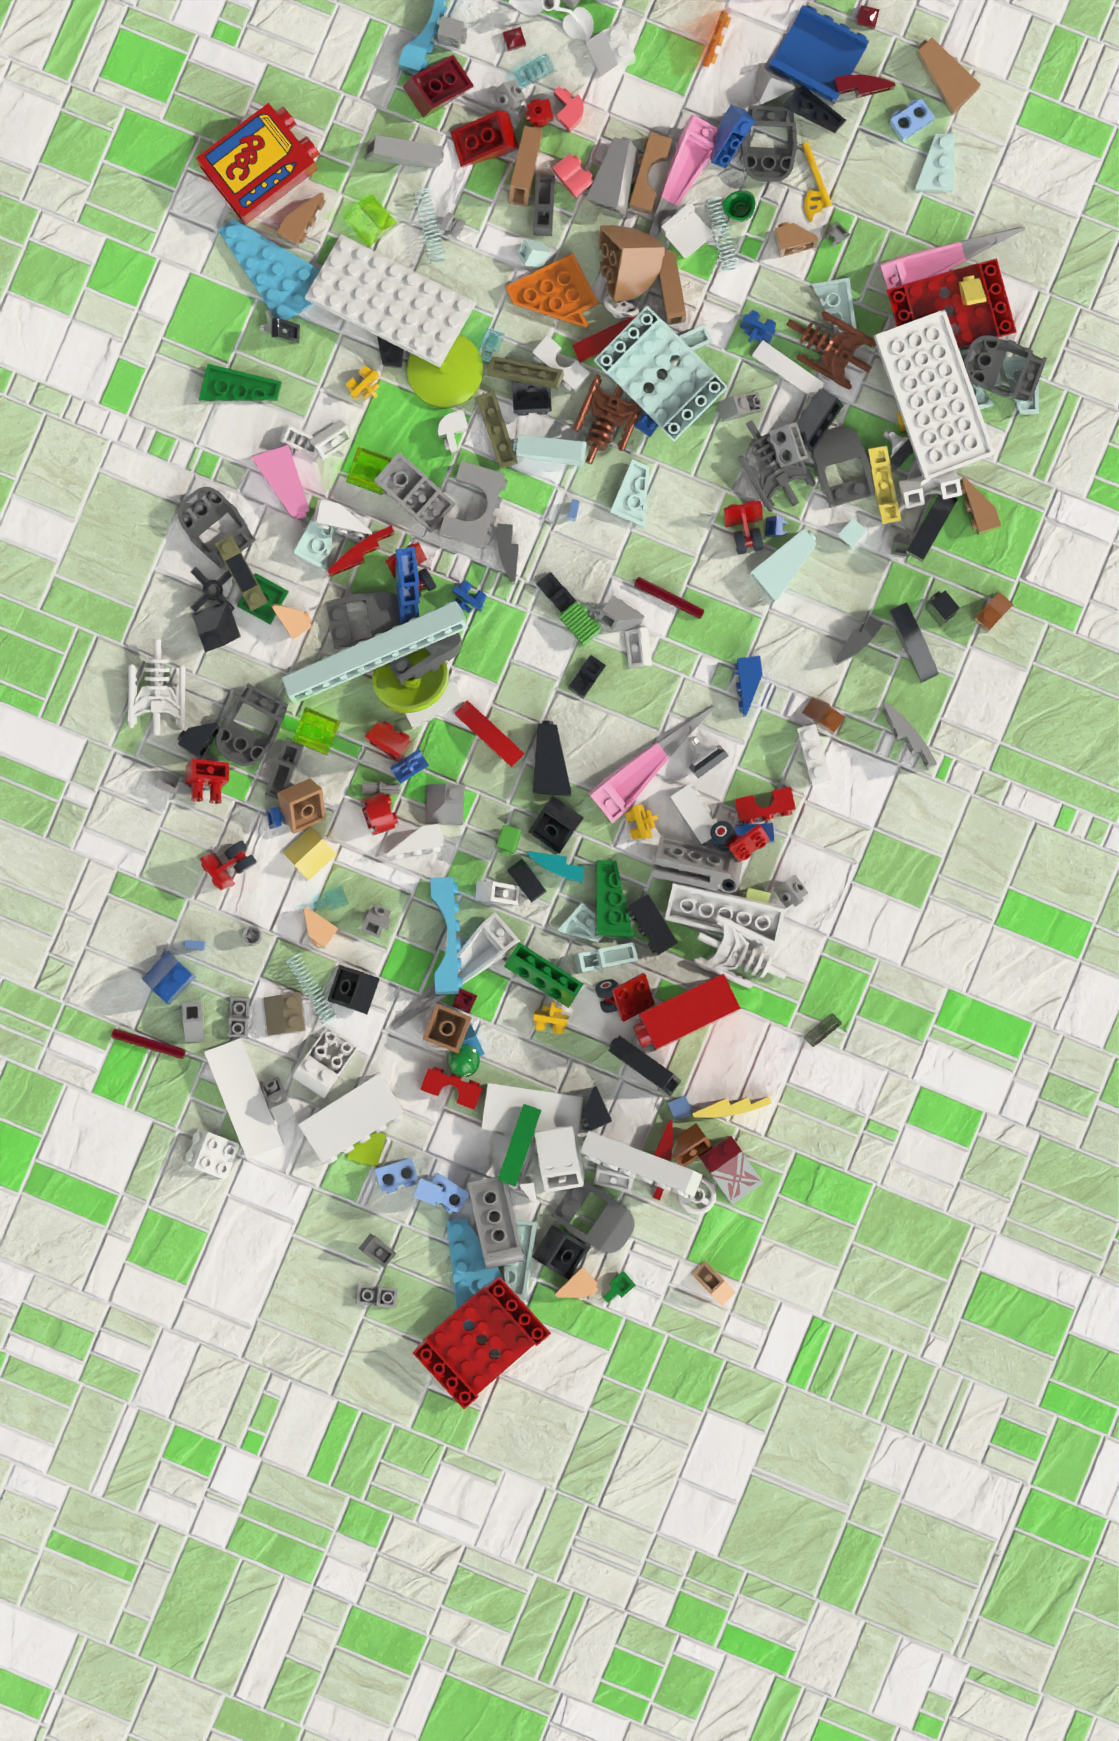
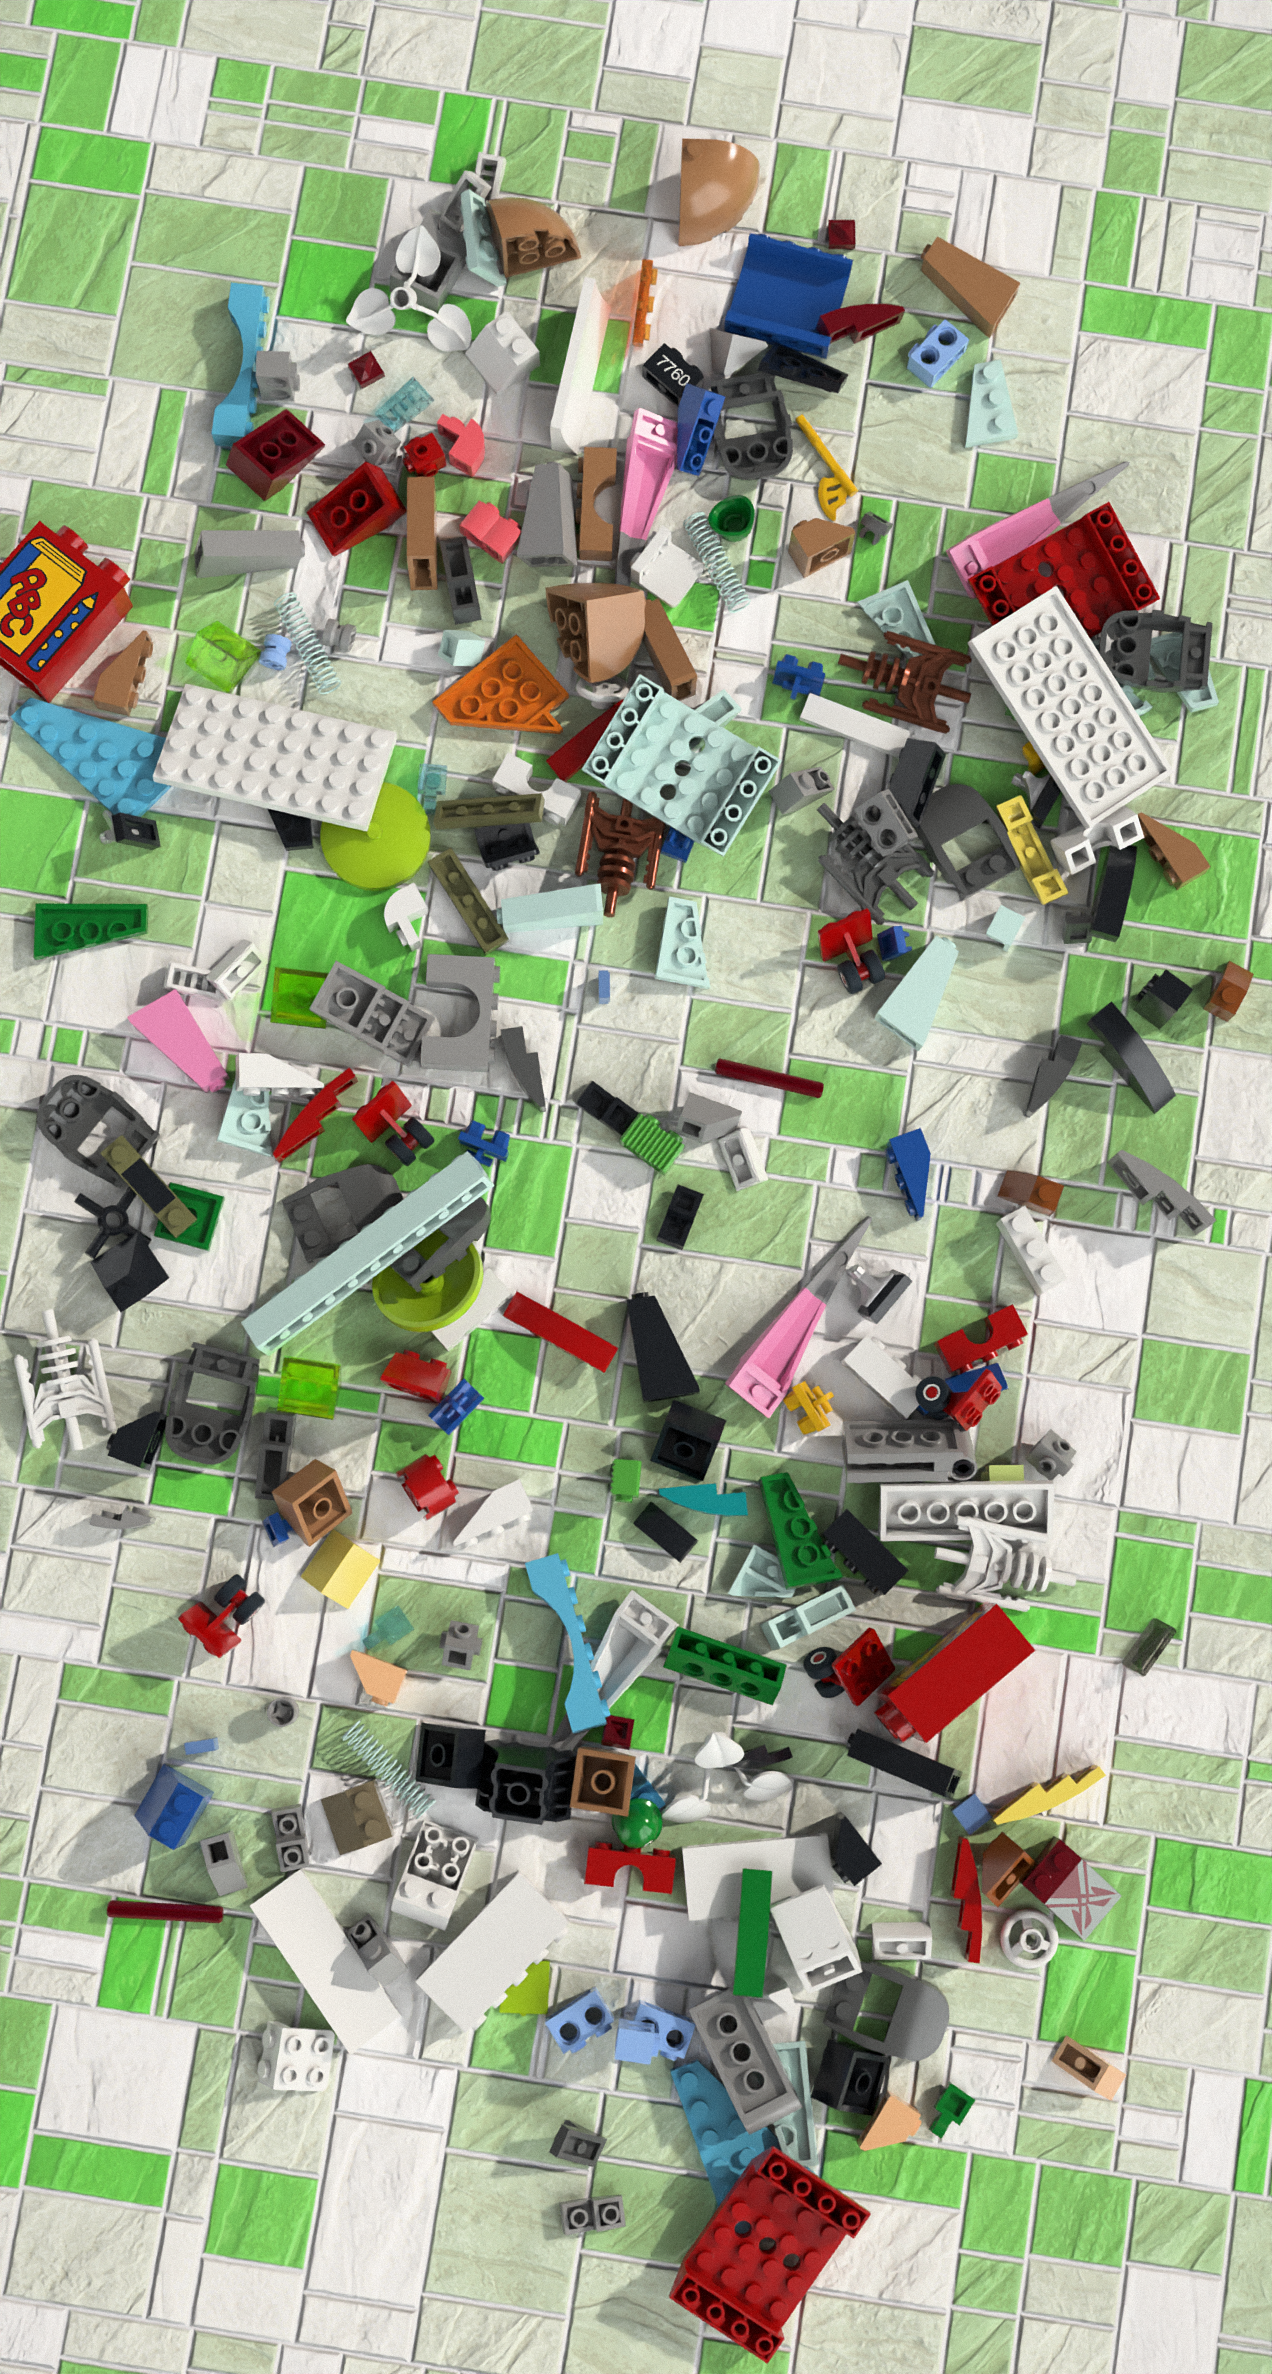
camera: 20 degrees left, 5 degrees down
red brick [185,759,229,804] -> none
light nougat slope [271,604,312,639] -> none
yellow hips [345,366,379,400] -> none
light grey axle [362,781,401,795] -> none
blue slope [395,547,420,624] -> none
light grey slope [425,784,465,825] -> none
white slope [475,881,520,905] -> none
yellow hips [533,1001,569,1034] -> none
white brick [580,1131,702,1198] -> none
light yellow slope [959,275,986,305] -> none
none -> light blue wheel [259,634,292,670]
none -> black slope [475,1739,577,1825]
none -> white arch [550,277,611,455]
none -> black brick [642,343,704,408]
none -> white plant [661,1731,794,1823]
none -> black slope [730,1745,793,1769]

